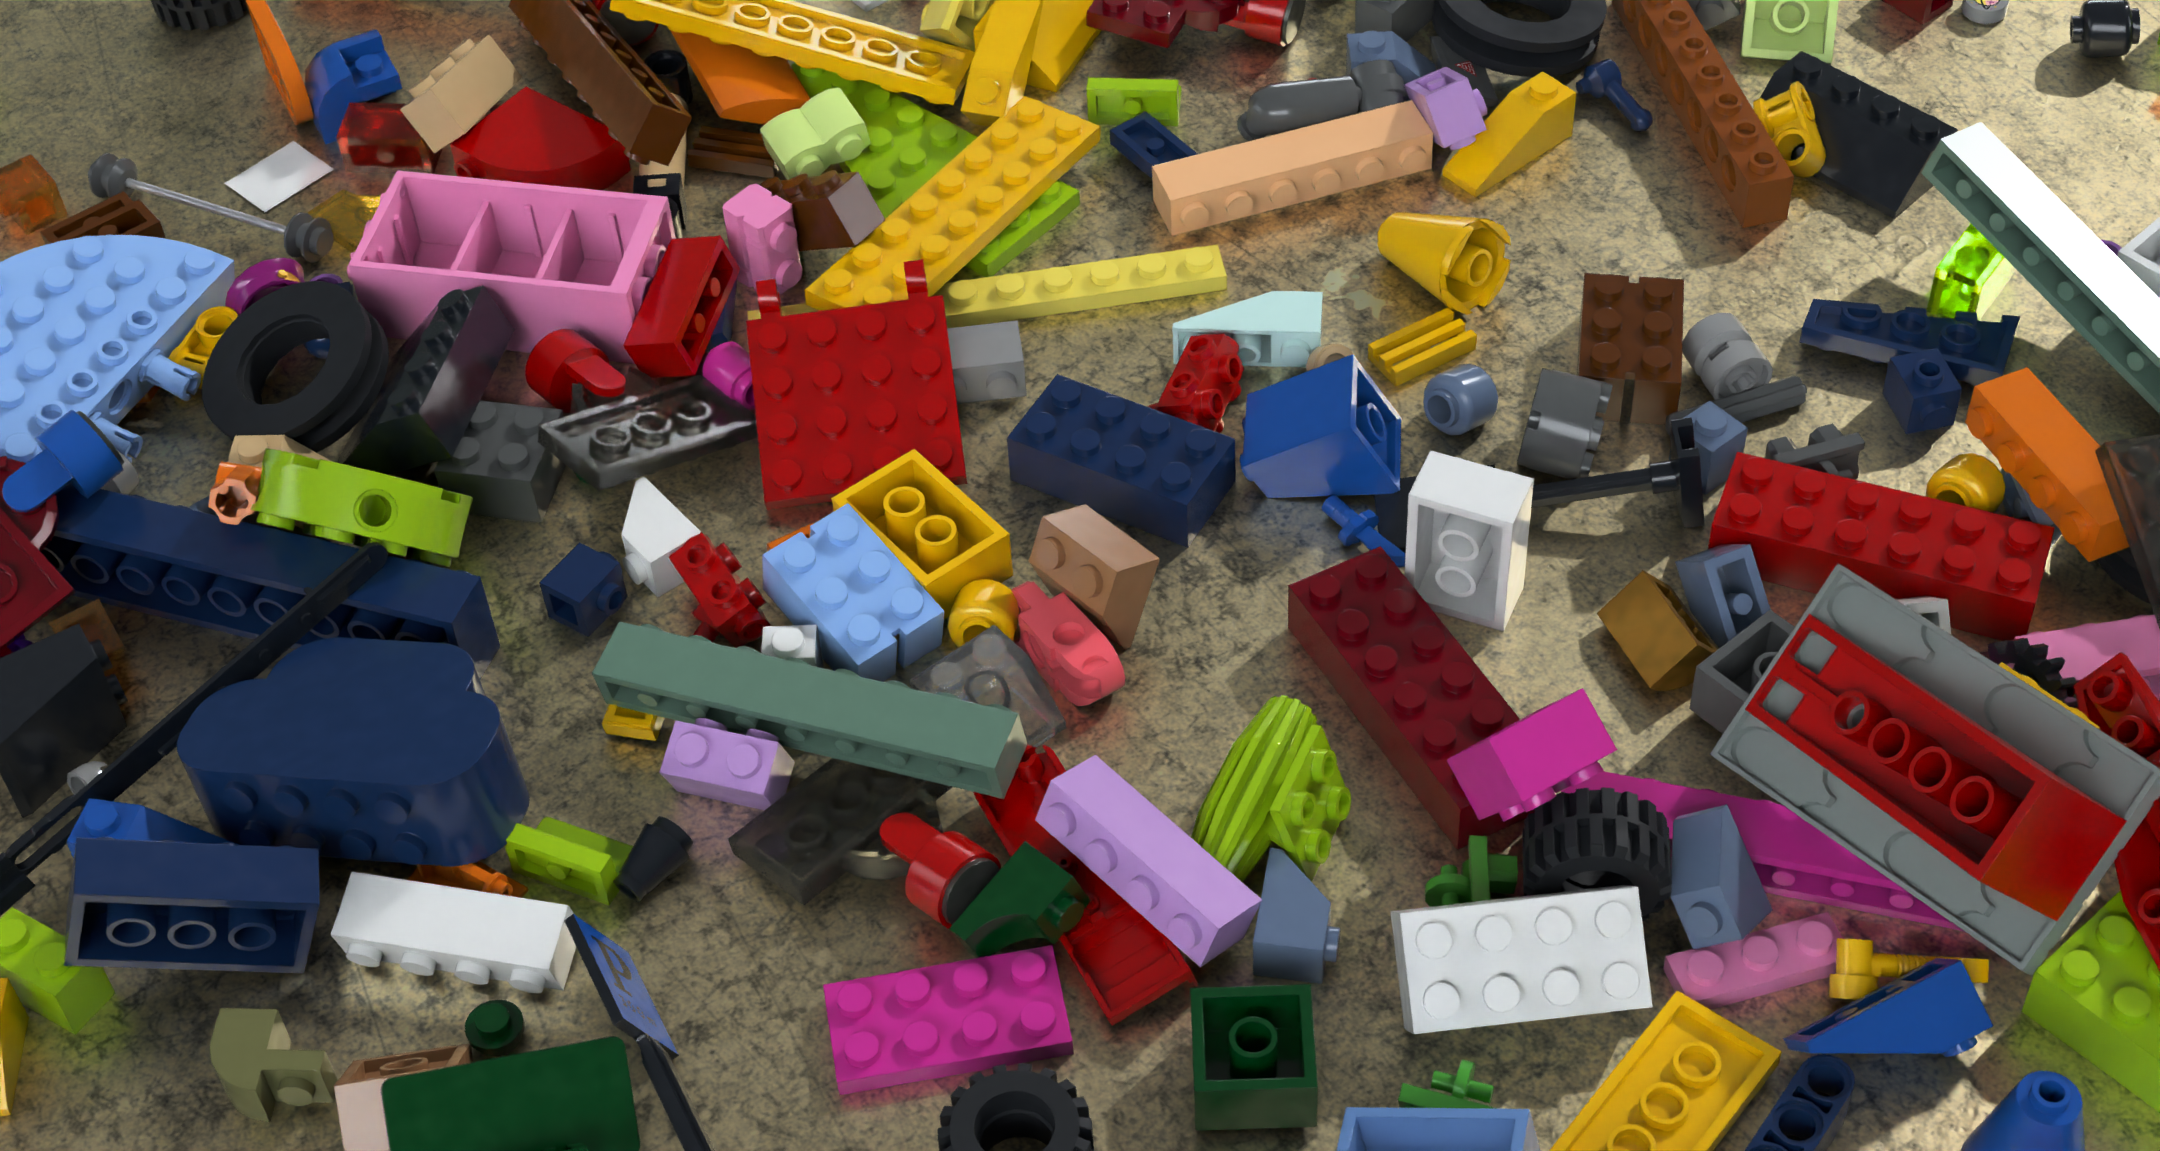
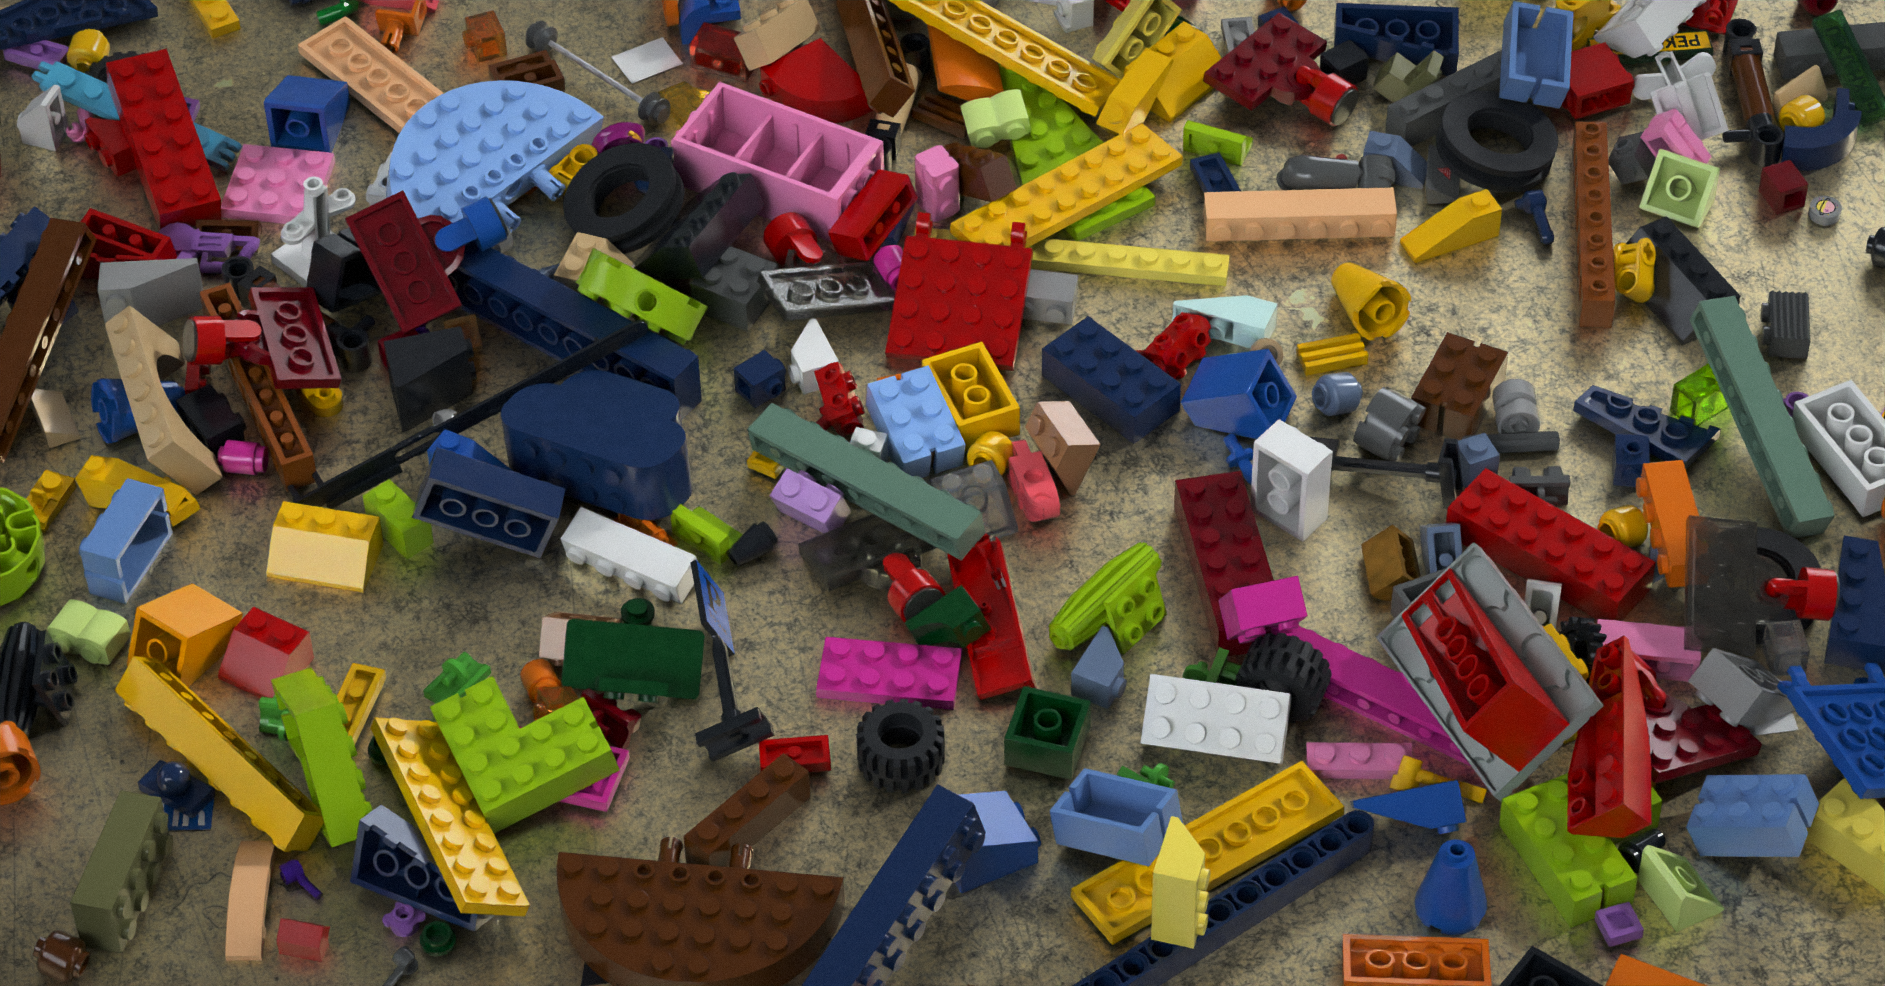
camera: 15 degrees right, 0 degrees up
orange piece [208,461,262,525] -> none
olive brick [210,1008,338,1122] -> none
lavender brick [1035,755,1262,968] -> none
lavender brick [1404,67,1488,150] -> none
sand blue slope [1670,804,1773,949] -> none
none -> dark grey brick [1761,290,1811,359]

